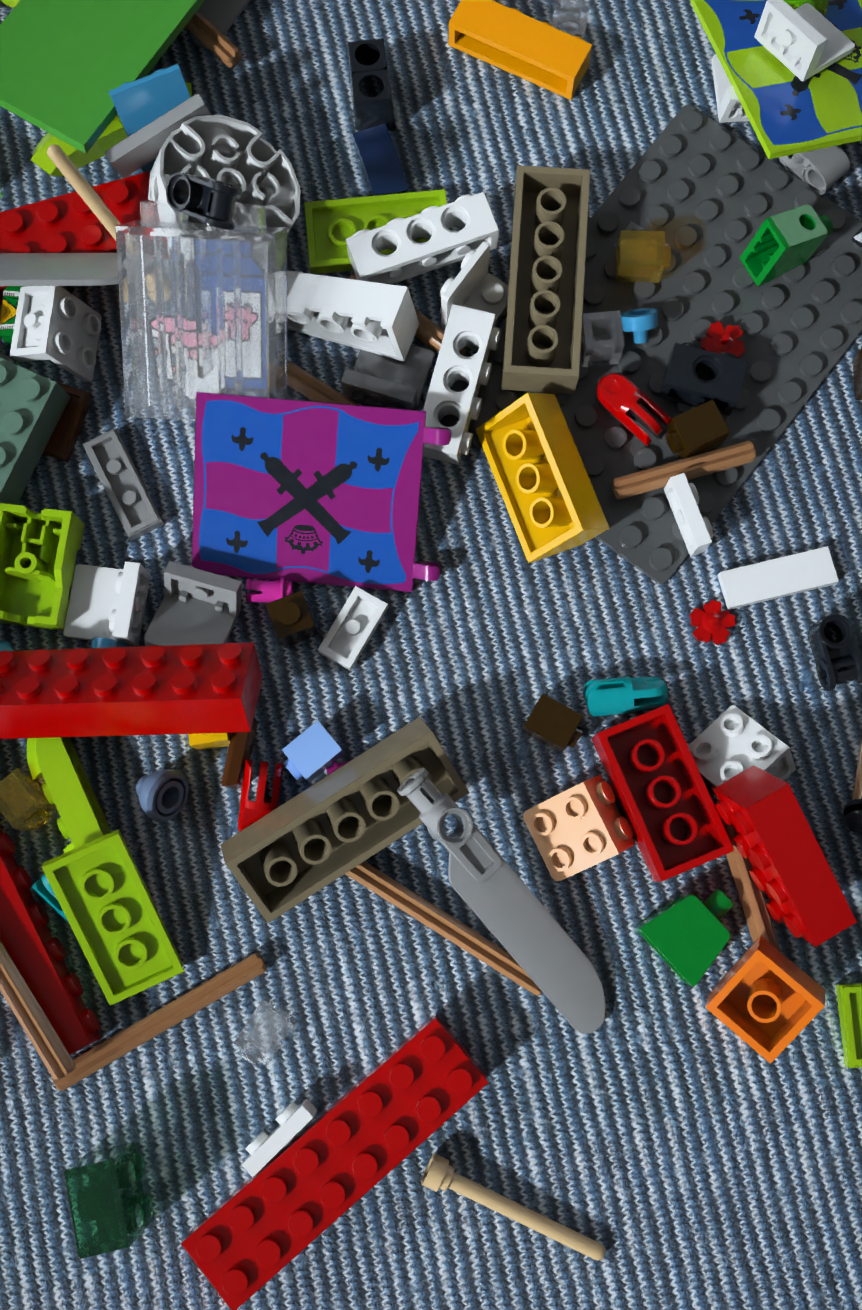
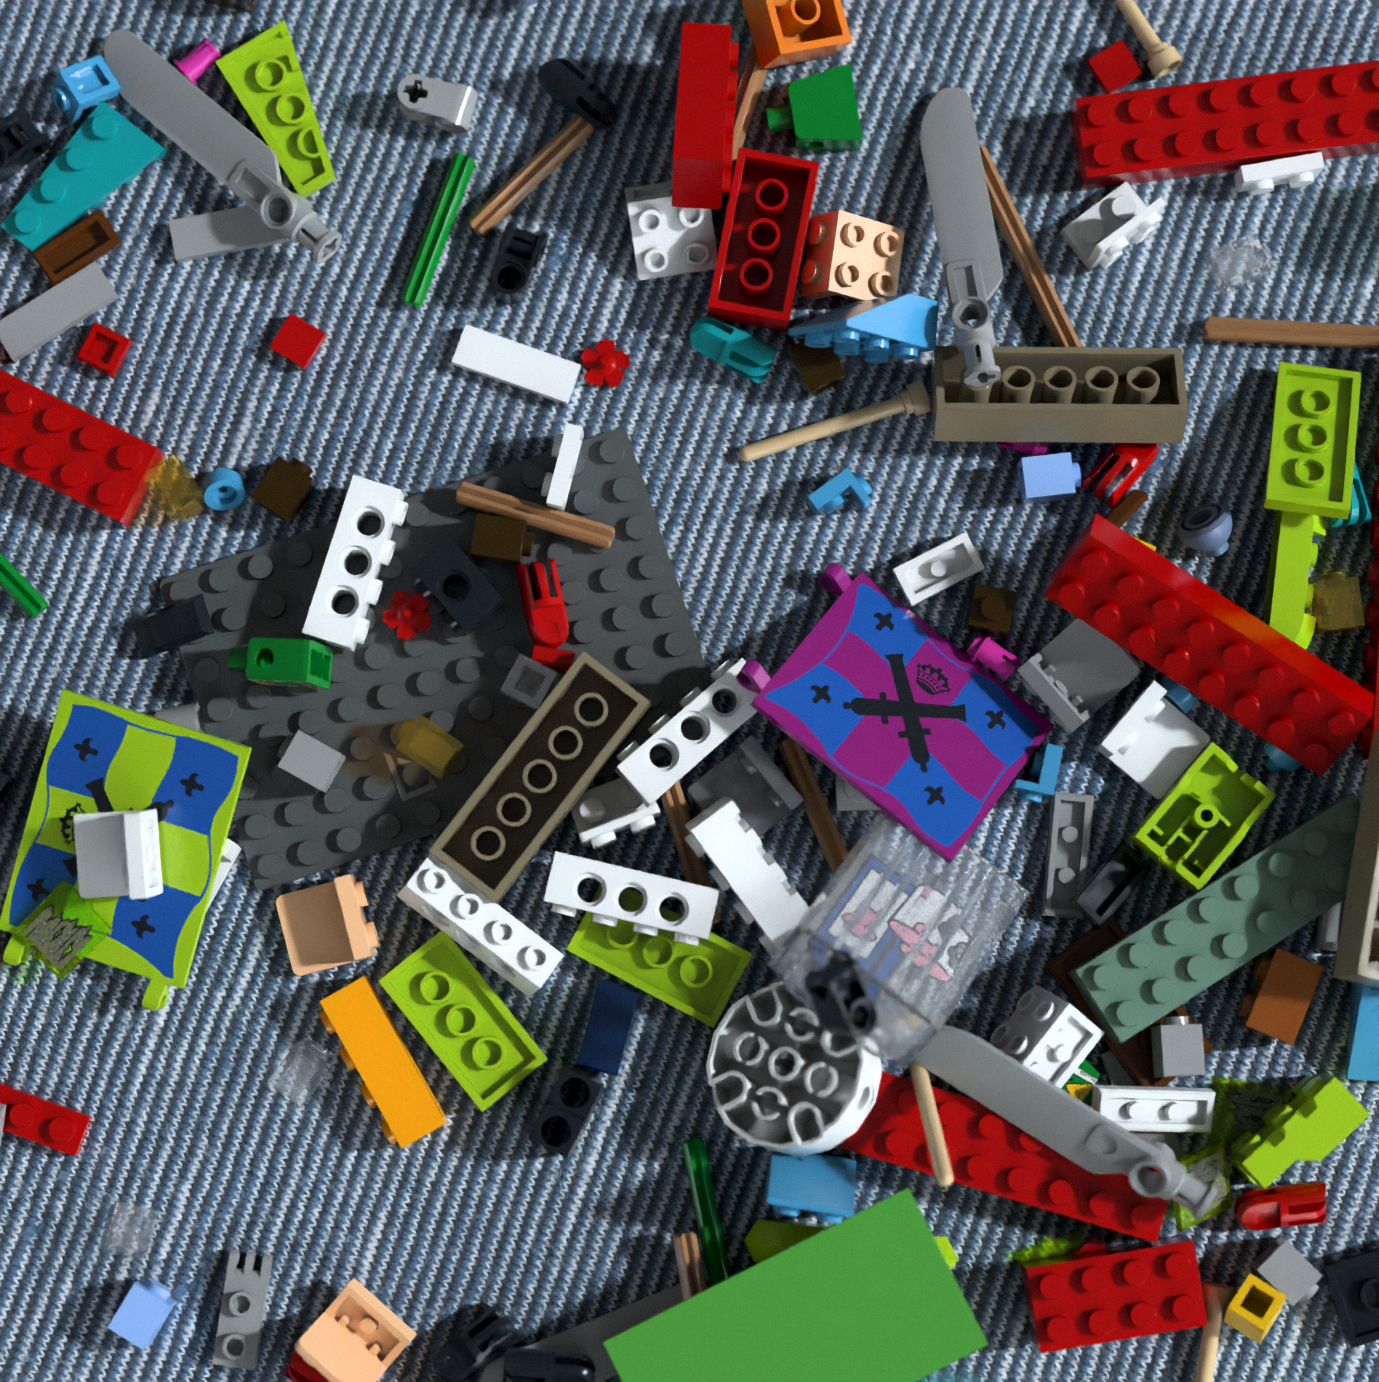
camera: 150 degrees left, 5 degrees up
light grey tile [105,93,211,179] -> none
yellow slope [476,392,610,563] -> none
dark azure tile [621,308,659,344] -> none
none -> light nougat bracket [276,874,379,976]
none -> light grey brick [277,730,346,793]
none -> white brick [302,475,408,652]
none -> lime plate [378,930,548,1112]
none -> white brick [396,853,564,997]
none -> red tile [532,645,577,671]
none -> green axle [682,1137,731,1287]
none -> tan piece [739,380,932,462]
none -> dark azure slope [788,293,939,364]
none -> dark azure bracket [806,468,873,515]
none -> dark azure bracket [1009,743,1063,803]
none -> white bracket [1060,181,1166,271]
none -> black tile [1070,840,1152,929]
none -> red tile [1086,39,1144,94]

